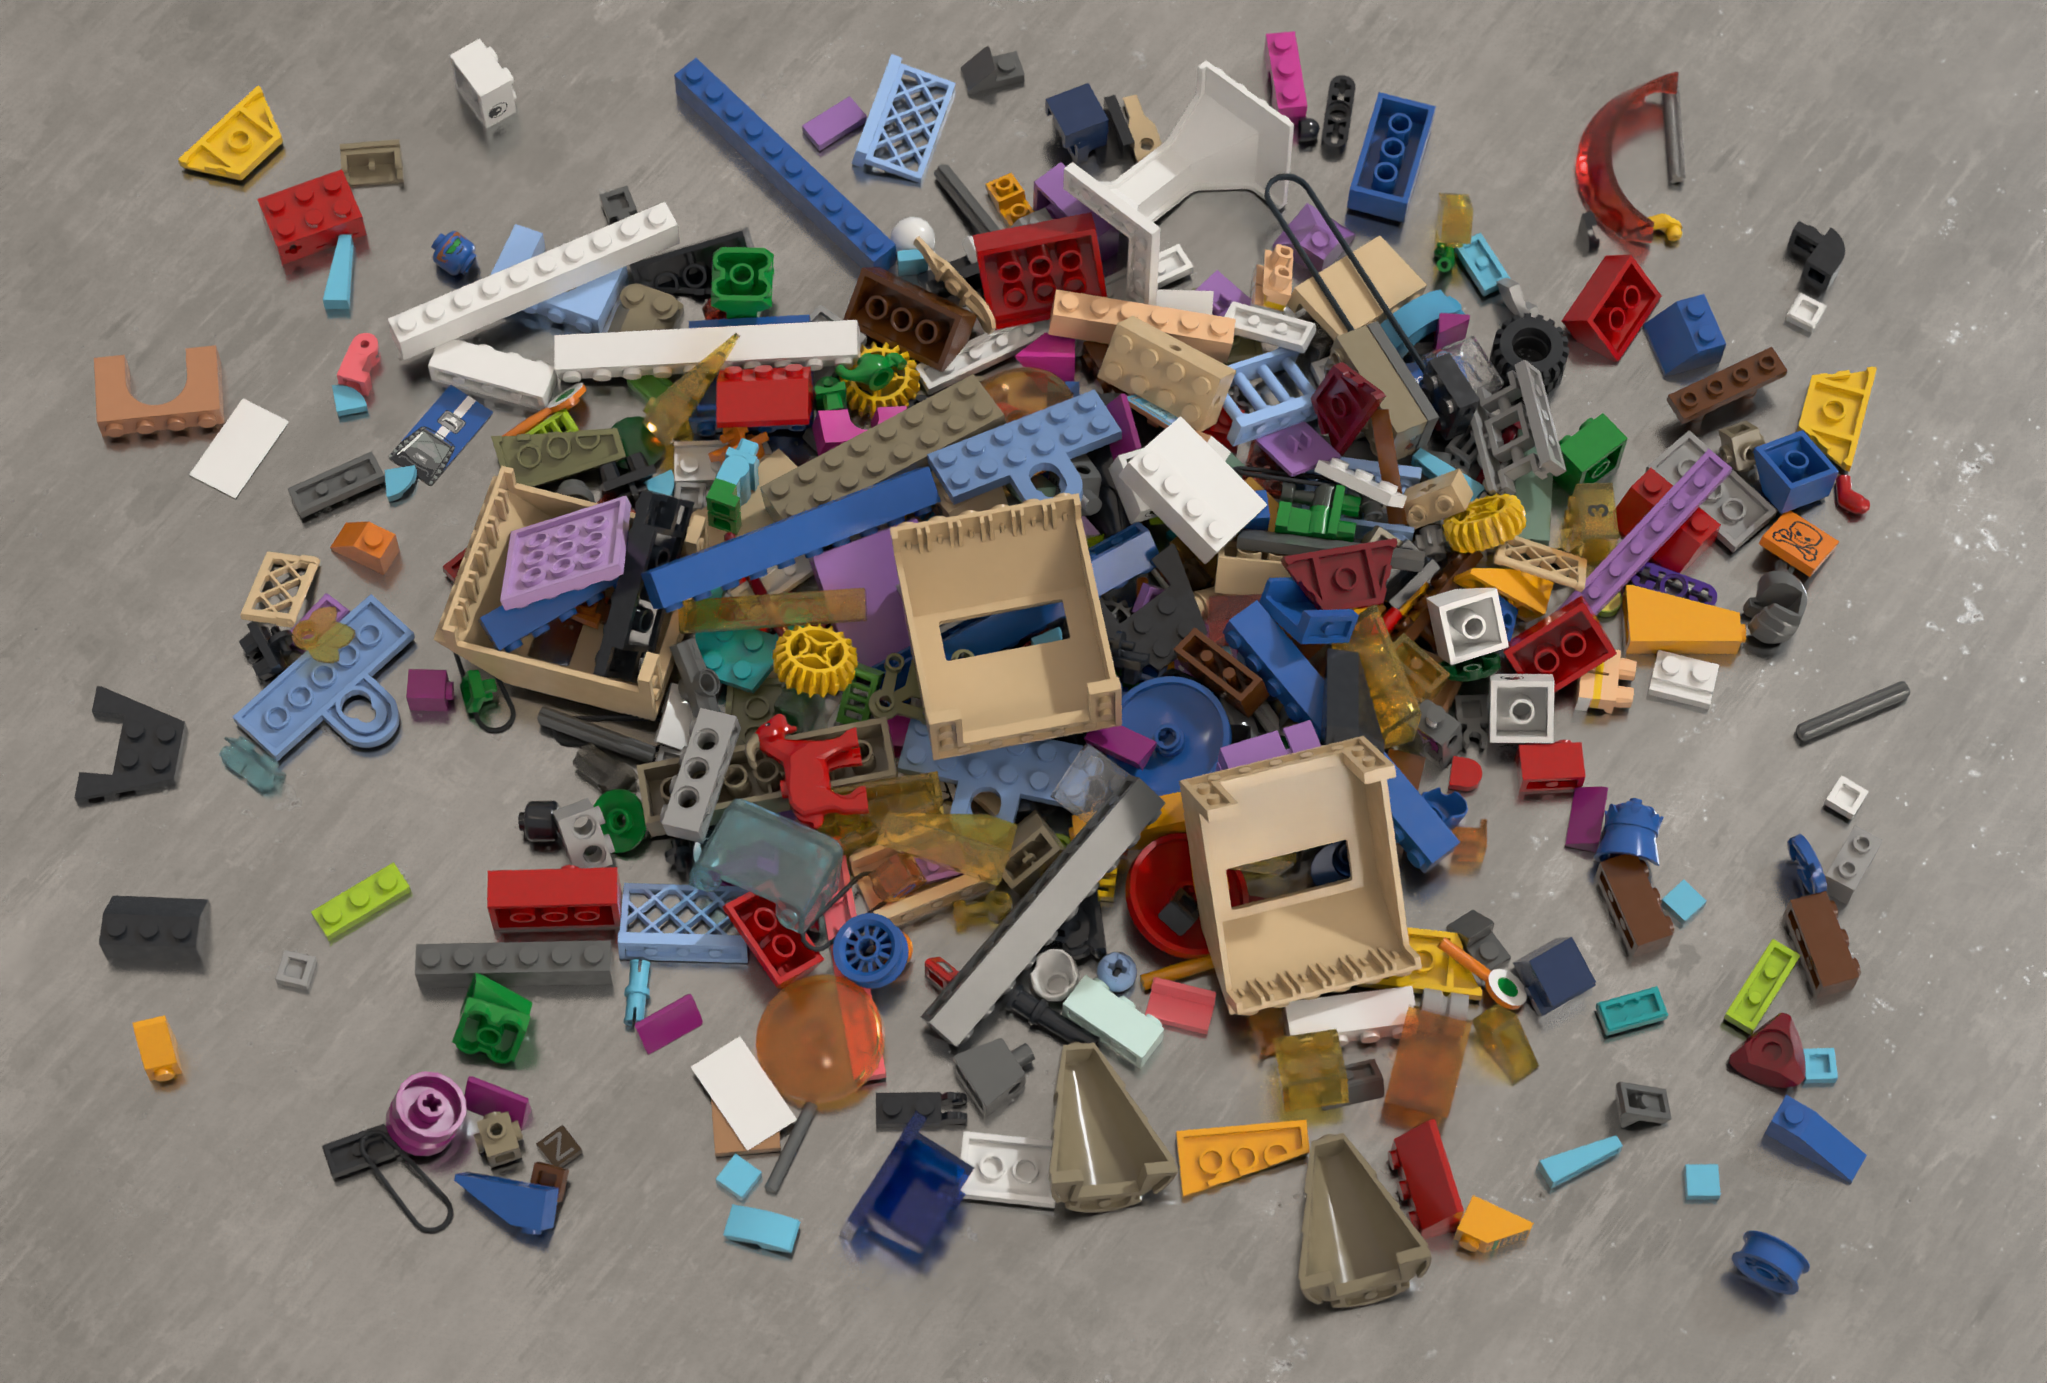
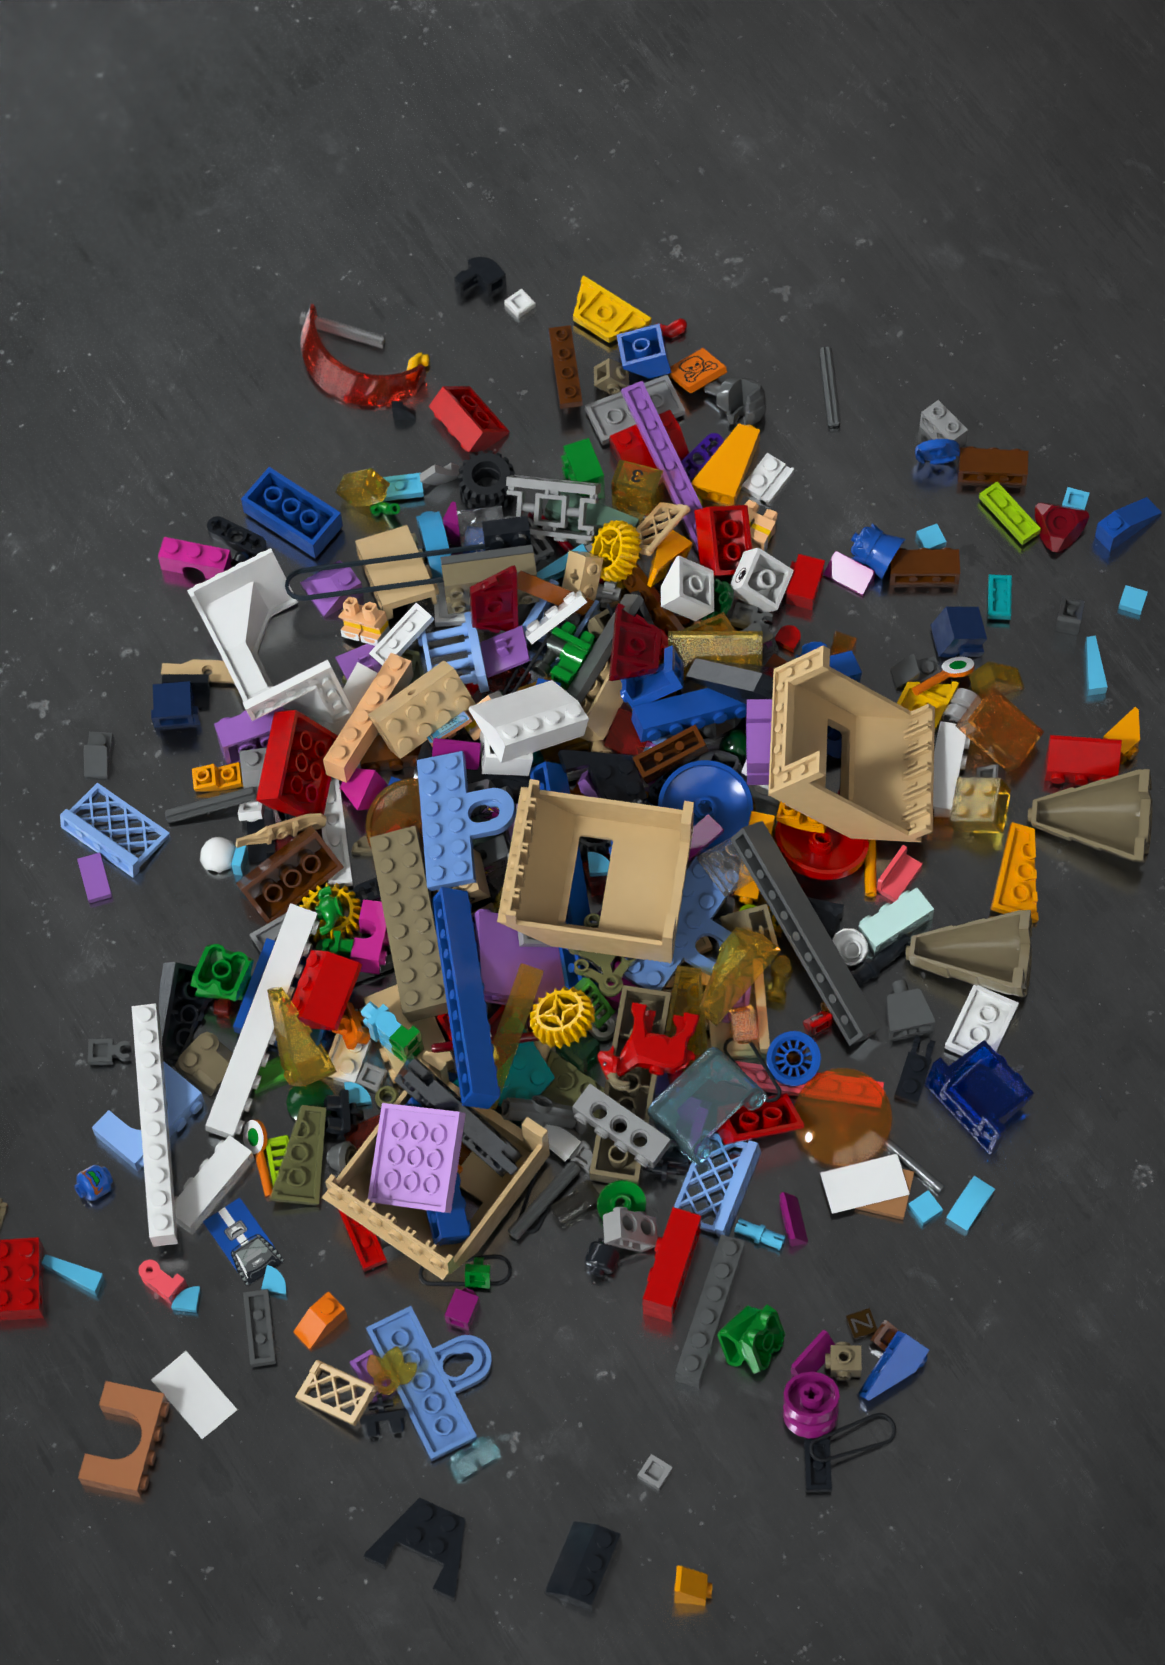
camera: 65 degrees left, 0 degrees up
lime plate [311,862,411,941] -> none
blue brick [674,58,896,270] -> none
light blue piece [1096,952,1137,992] -> none
black slope [1158,888,1199,936] -> none
blue slope [1643,294,1726,377] -> none
white plate [1824,775,1869,820] -> none

